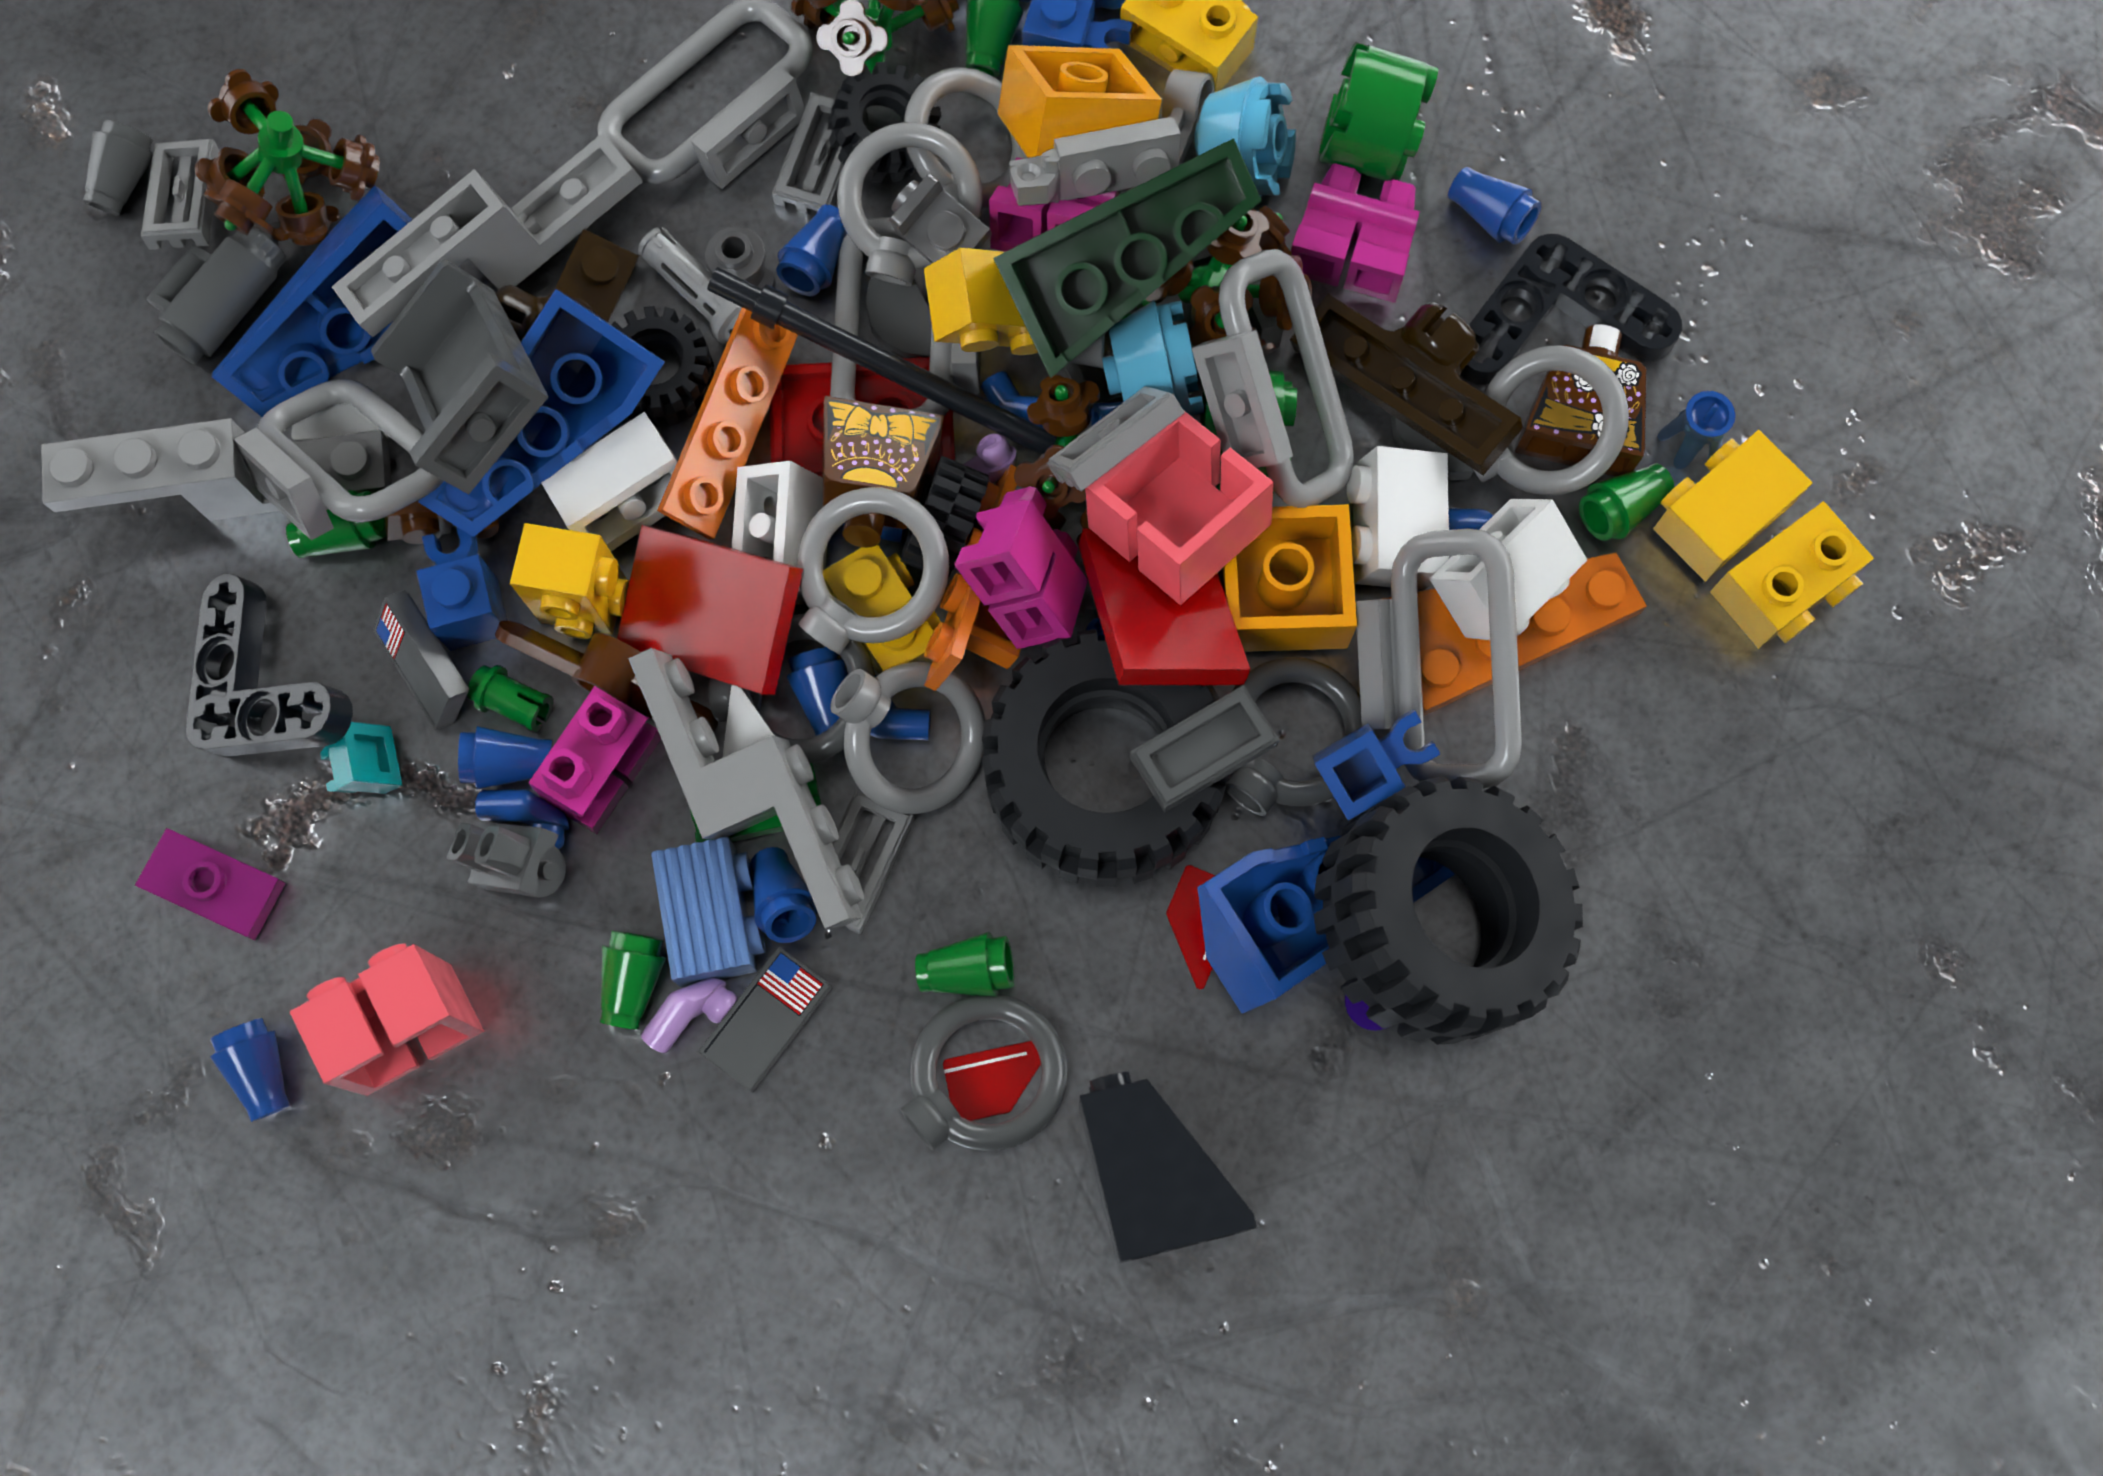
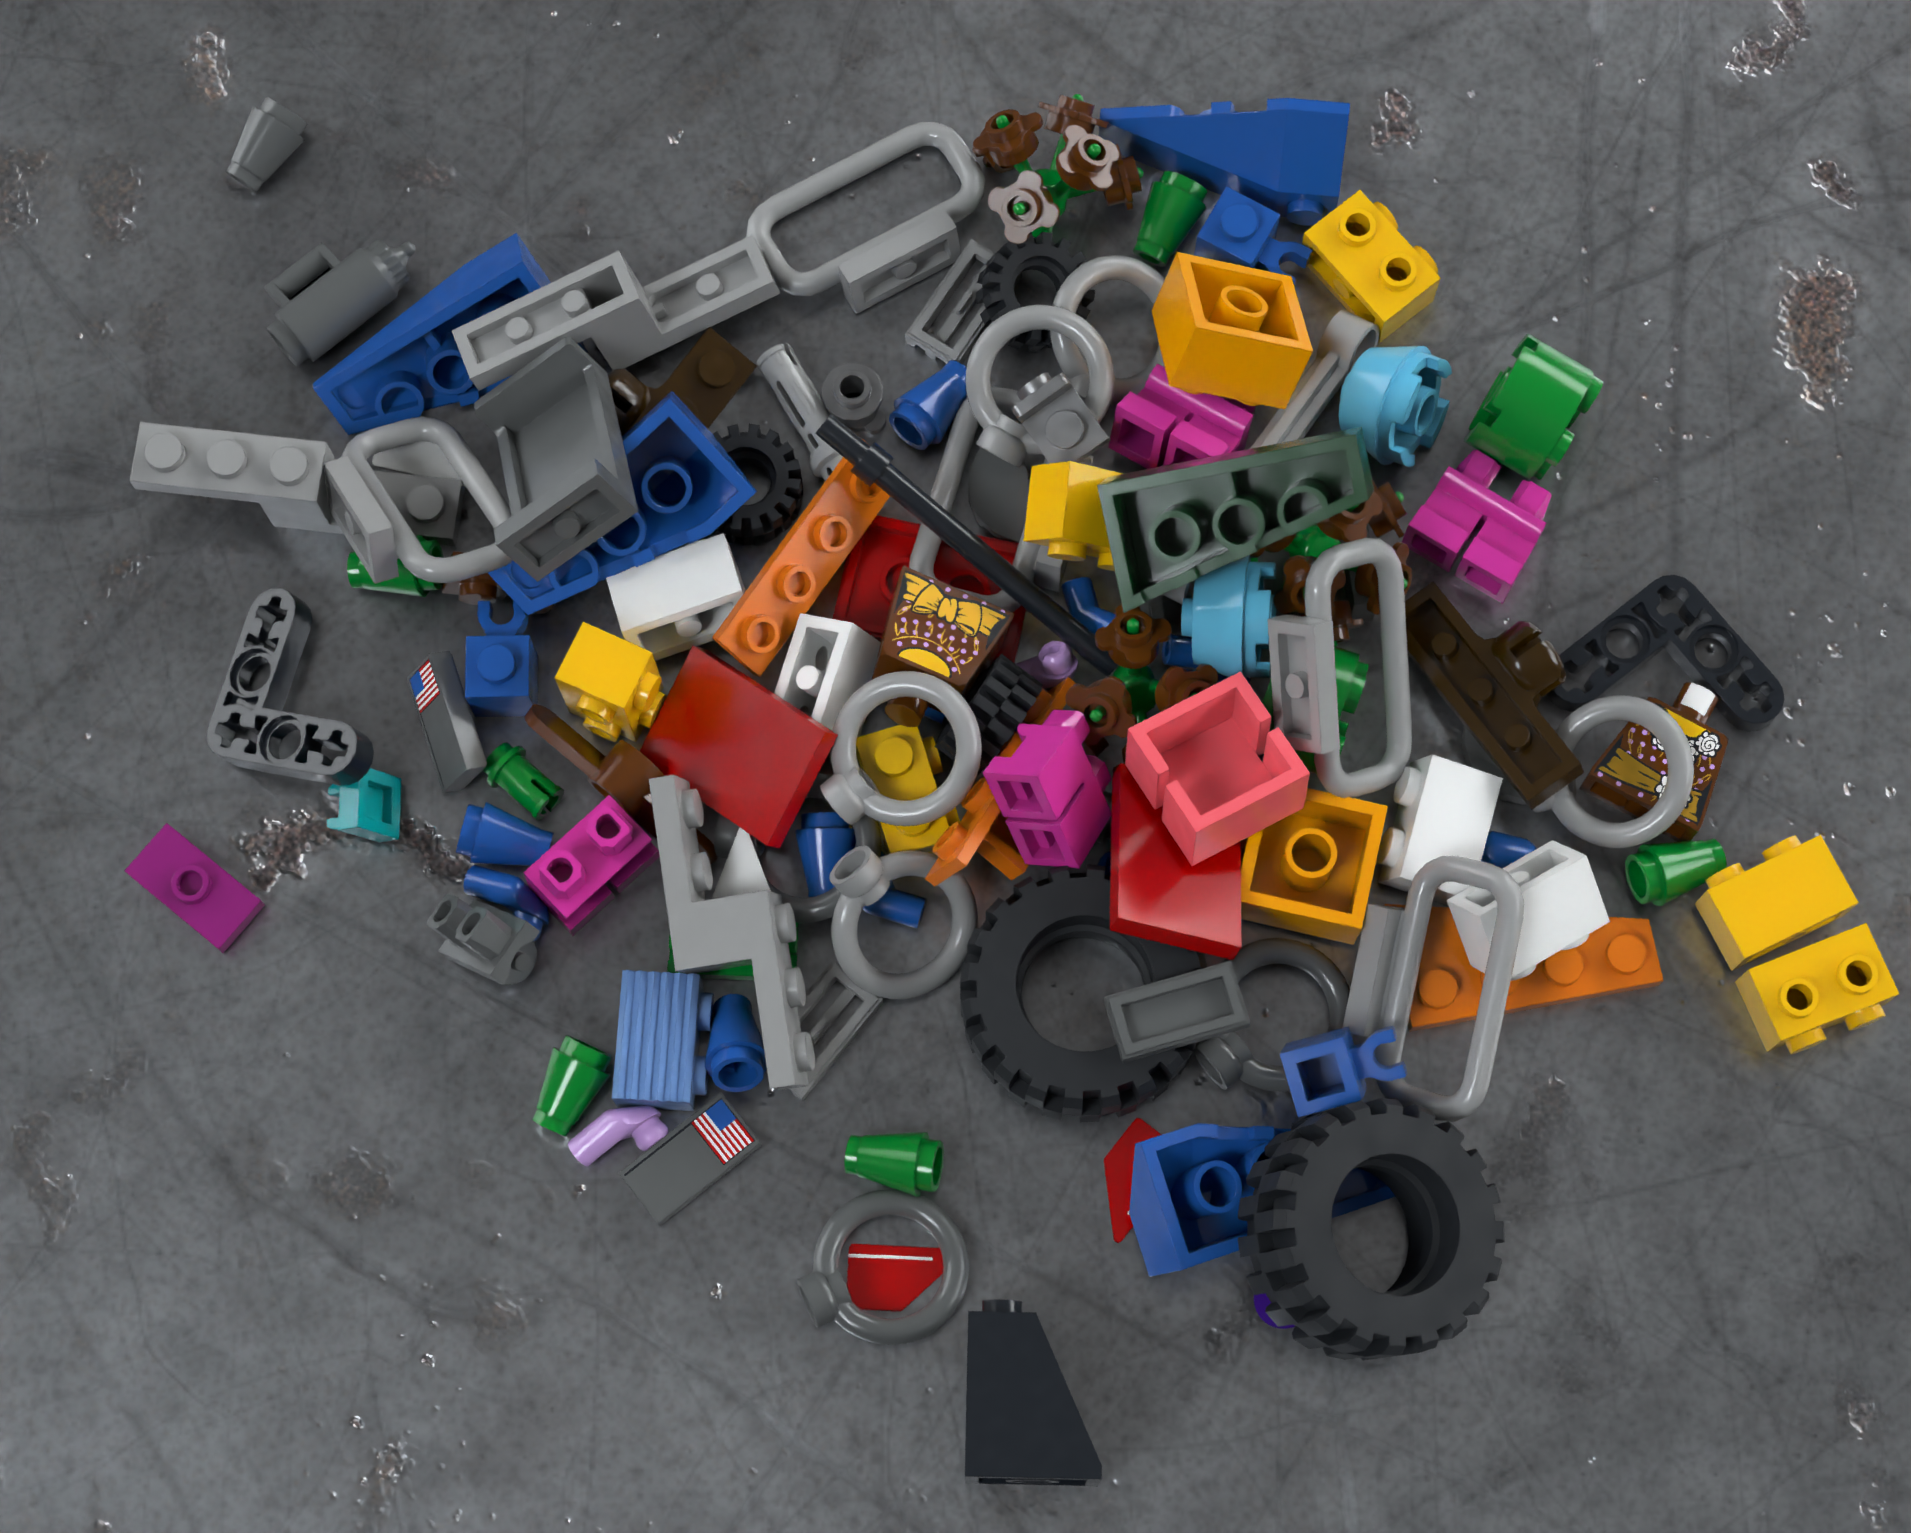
camera: 15 degrees right, 0 degrees up
light grey tile [141,139,219,250] -> none
reddish brown plant [194,69,380,246] -> none
blue cone [210,1018,290,1122] -> none
coral piece [289,944,485,1096] -> none
light grey hinge [1009,117,1181,206] -> none
light grey tile [1047,386,1185,491] -> none
blue cone [1448,166,1542,245] -> none
piece [1657,391,1735,469] -> none

